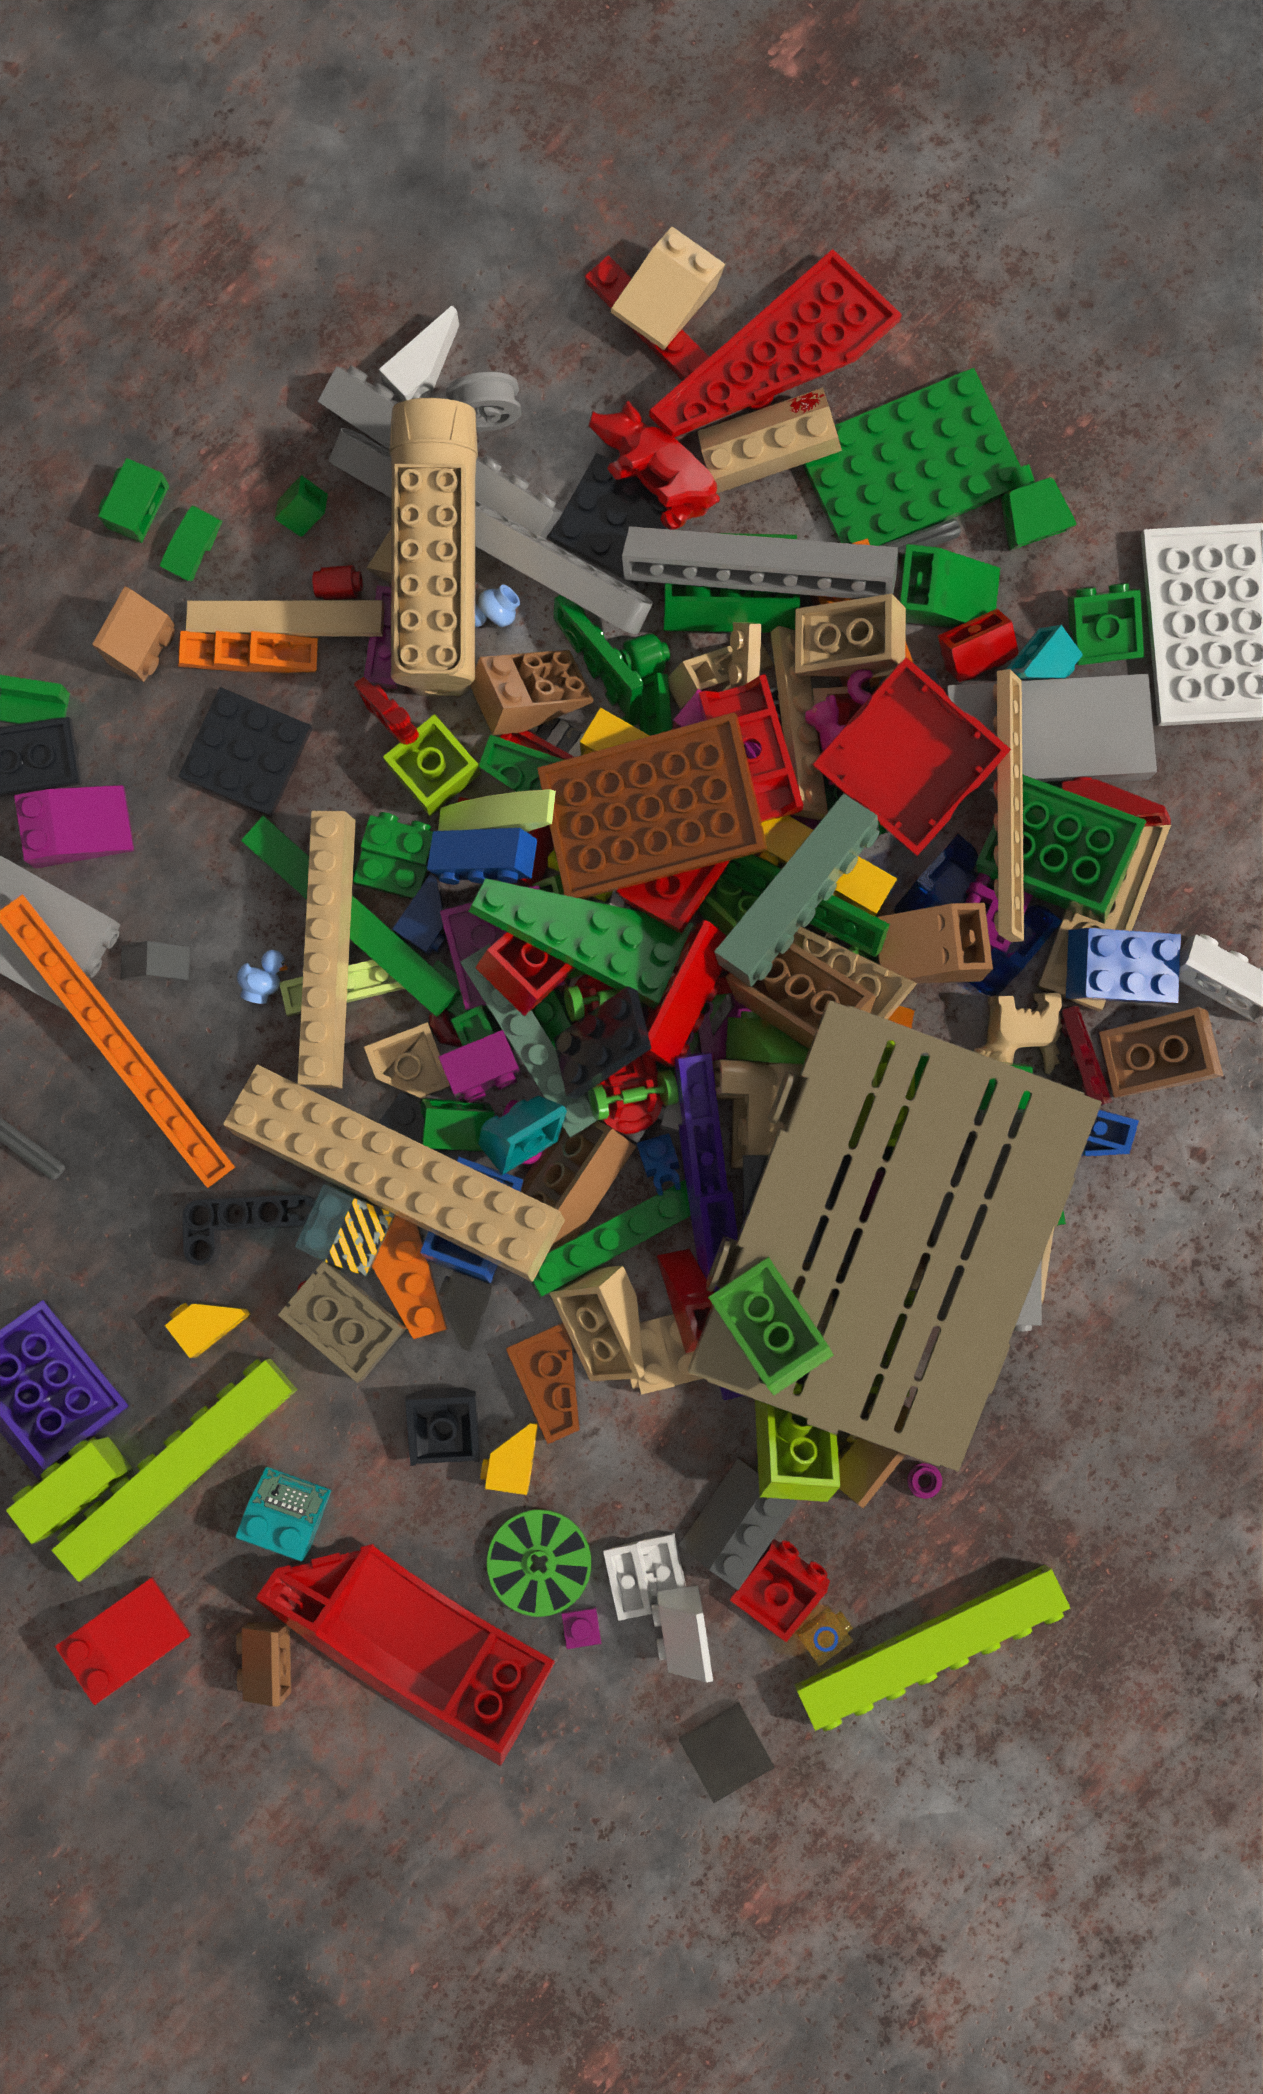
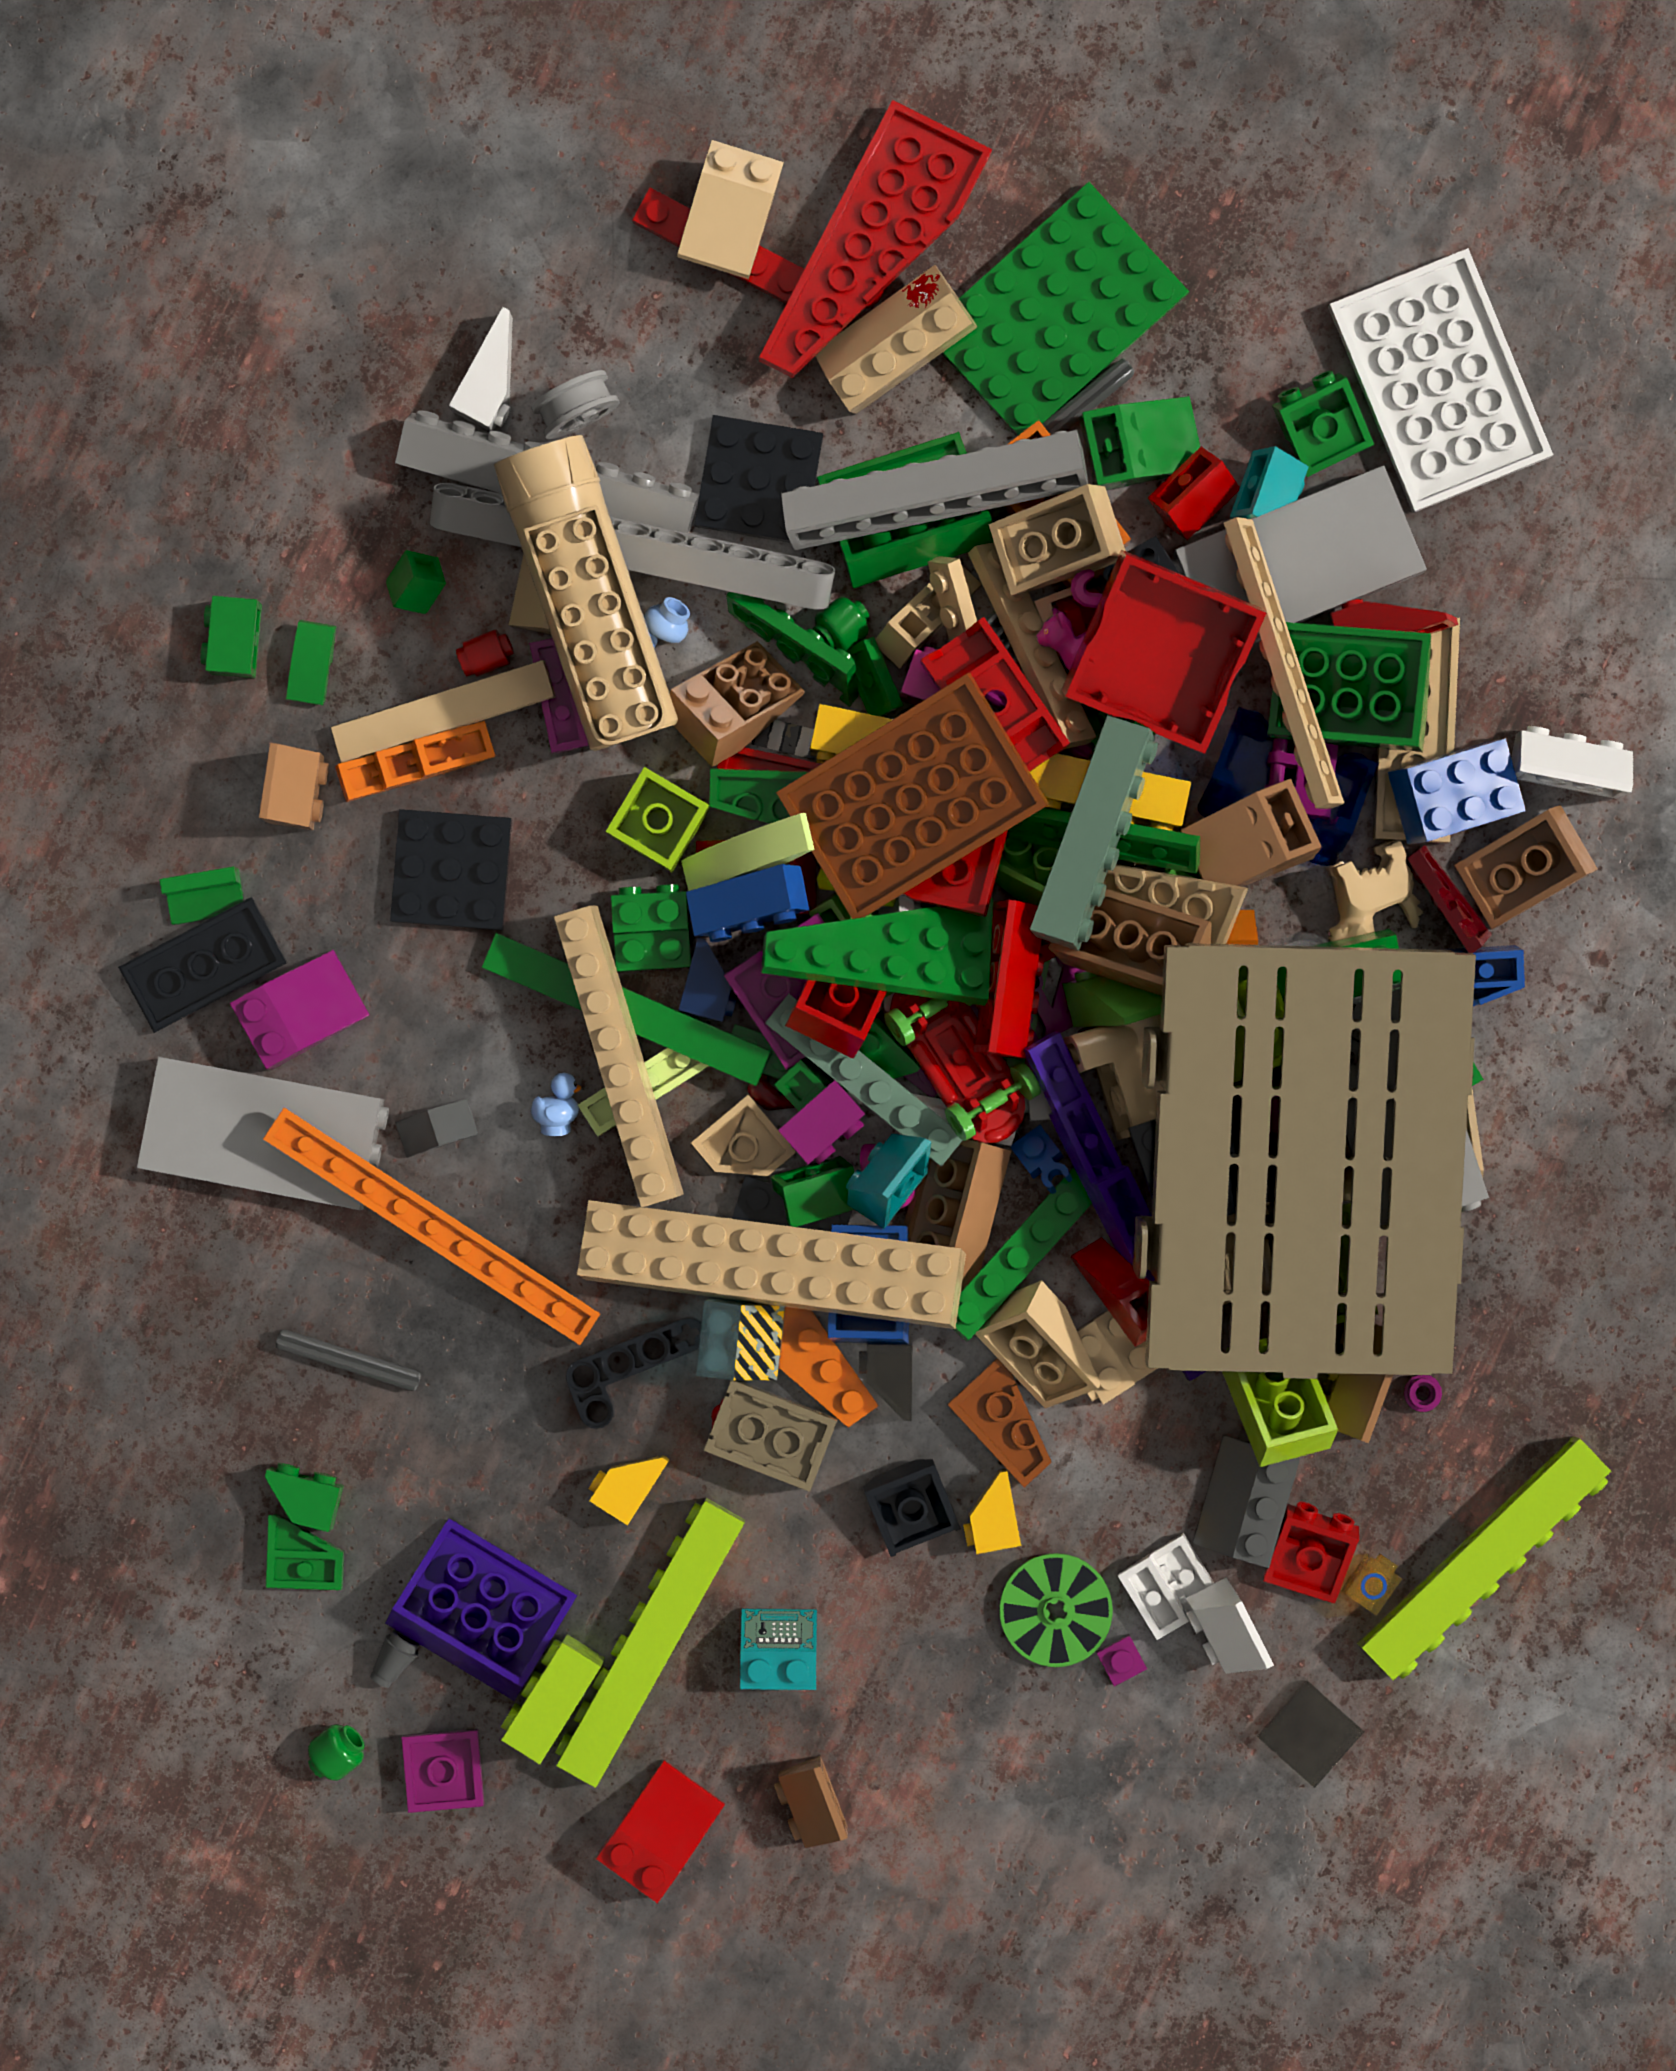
camera: 20 degrees left, 5 degrees up
red slope [255,1544,555,1767] -> none
red hinge [354,677,419,745] -> none
black plate [553,986,651,1100] -> none
red animal [588,401,720,530] -> none
bright green slope [708,1257,834,1396] -> none
green torso [1001,464,1077,551] -> none

